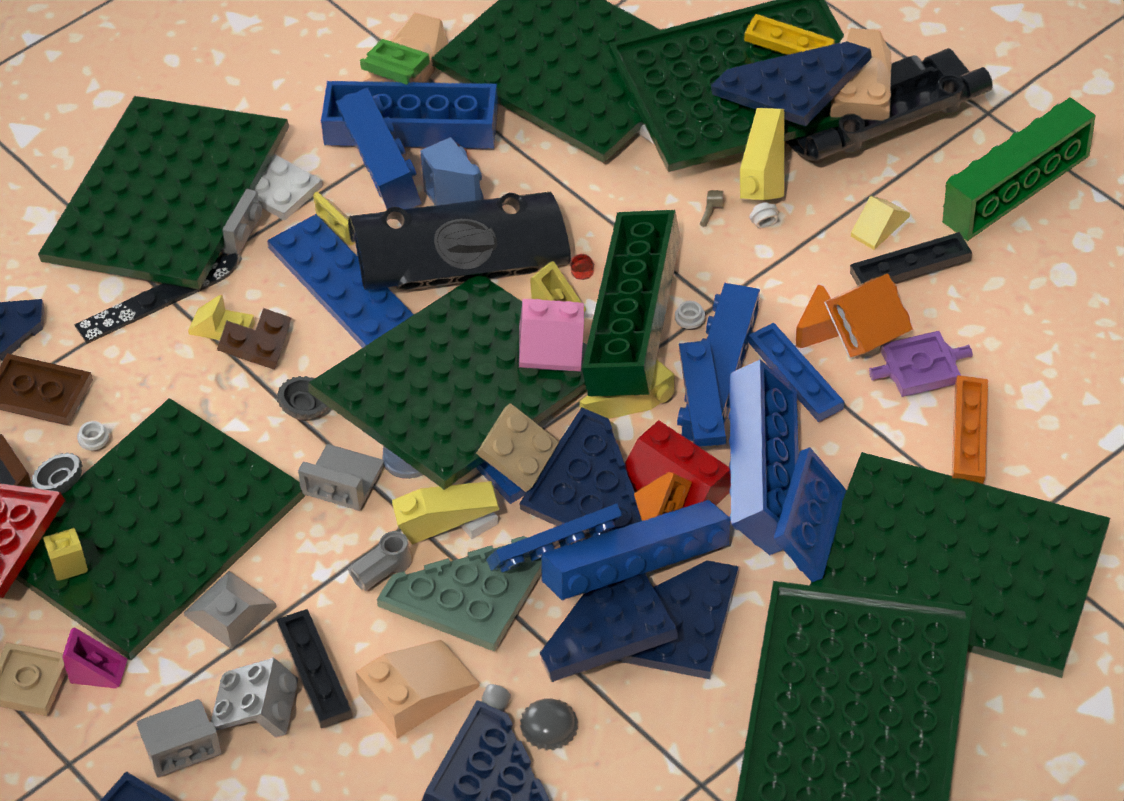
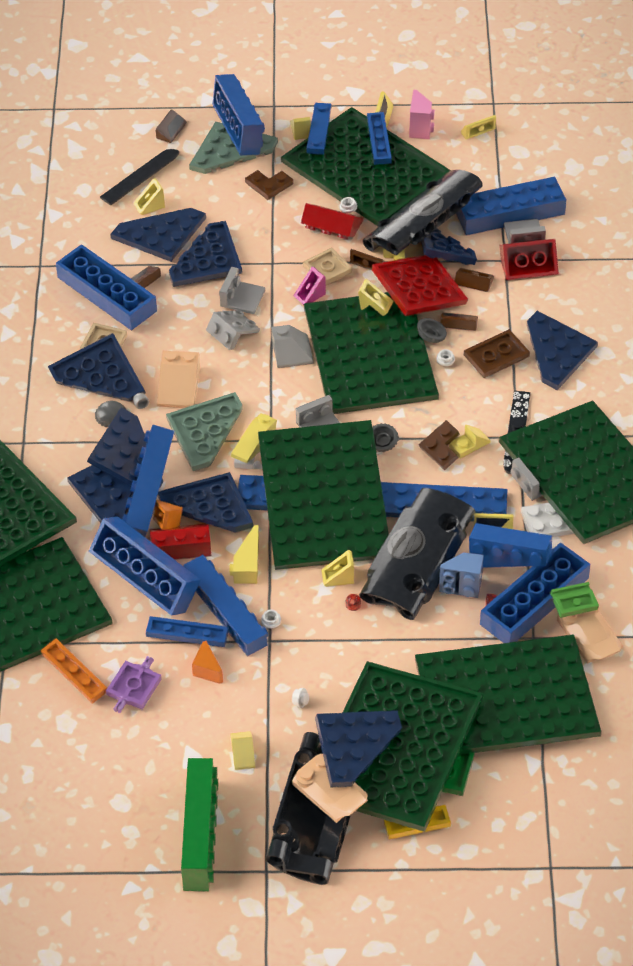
camera: 130 degrees right, 0 degrees up
black plate [276,608,353,729] -> none
light grey piece [348,531,412,591] -> none
tan plate [476,403,559,492] -> none
blue plate [486,503,622,573] -> none
bright pink slope [519,299,584,372] -> none
dark green brick [582,210,681,396] -> none
blue plate [679,340,726,447] -> none
dark tan hand [700,190,724,227] -> none
light yellow slope [740,108,784,200] -> none
yellow plate [744,14,835,55] -> none
blue plate [773,447,846,582] -> none
orange piece [824,273,913,358] -> none
black plate [850,232,972,286] -> none

